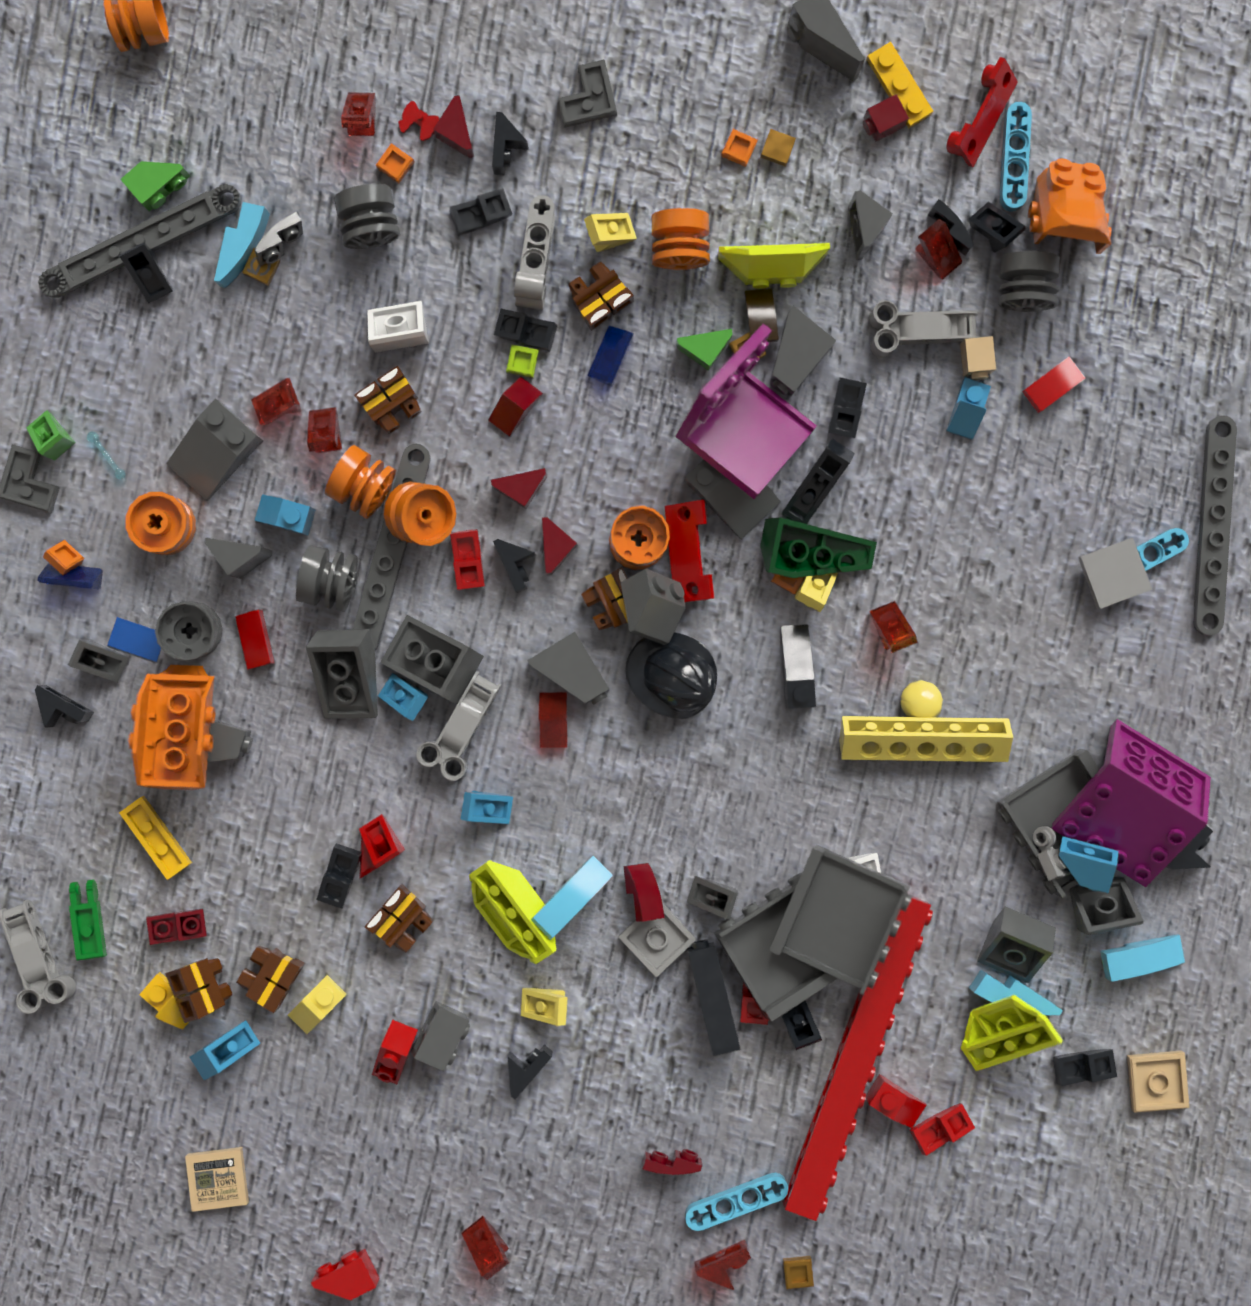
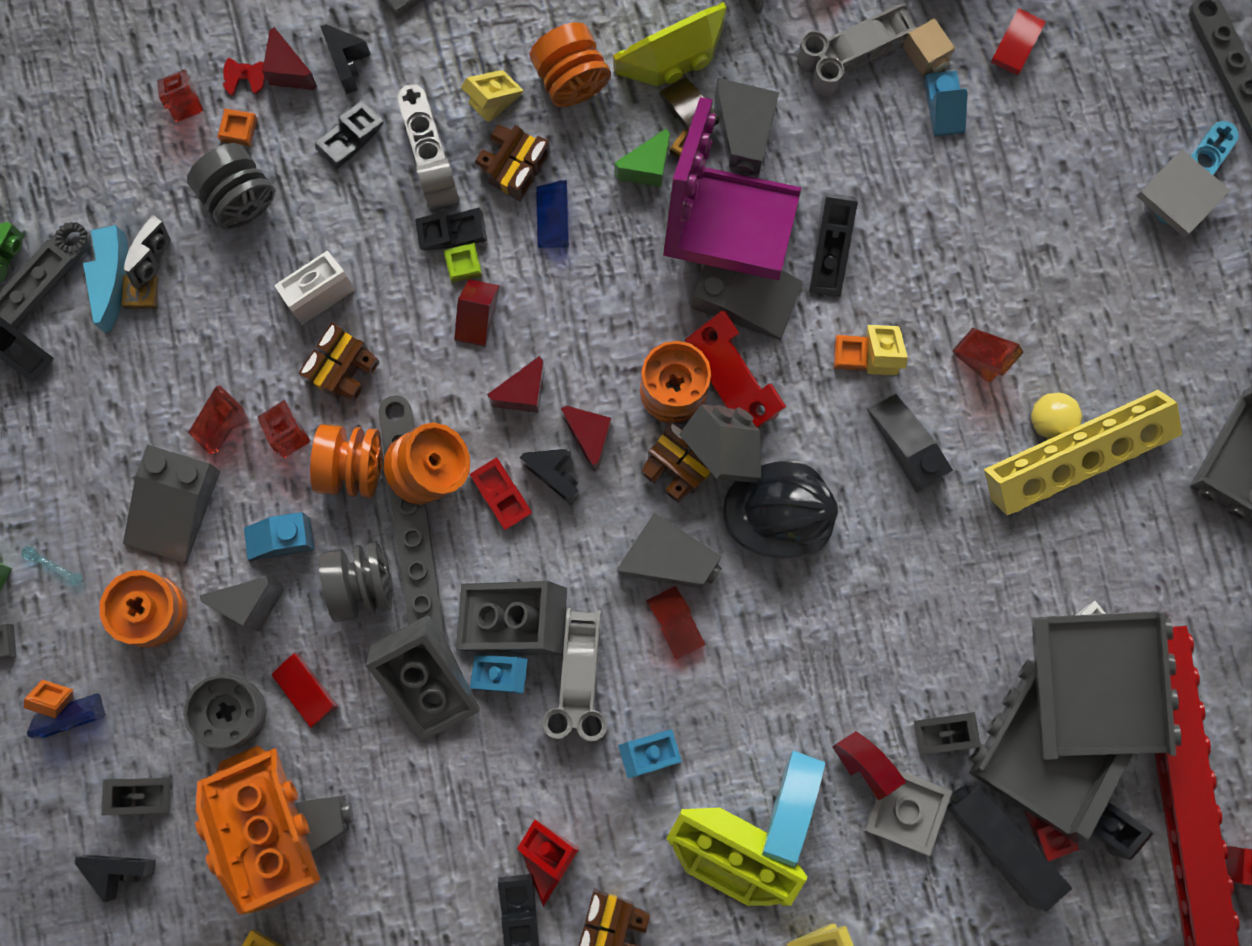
camera: 25 degrees left, 10 degrees down
blue sticker [107,617,161,662] -> none
dark green wedge [760,517,877,578] -> none
black slope [828,377,867,438] -> none

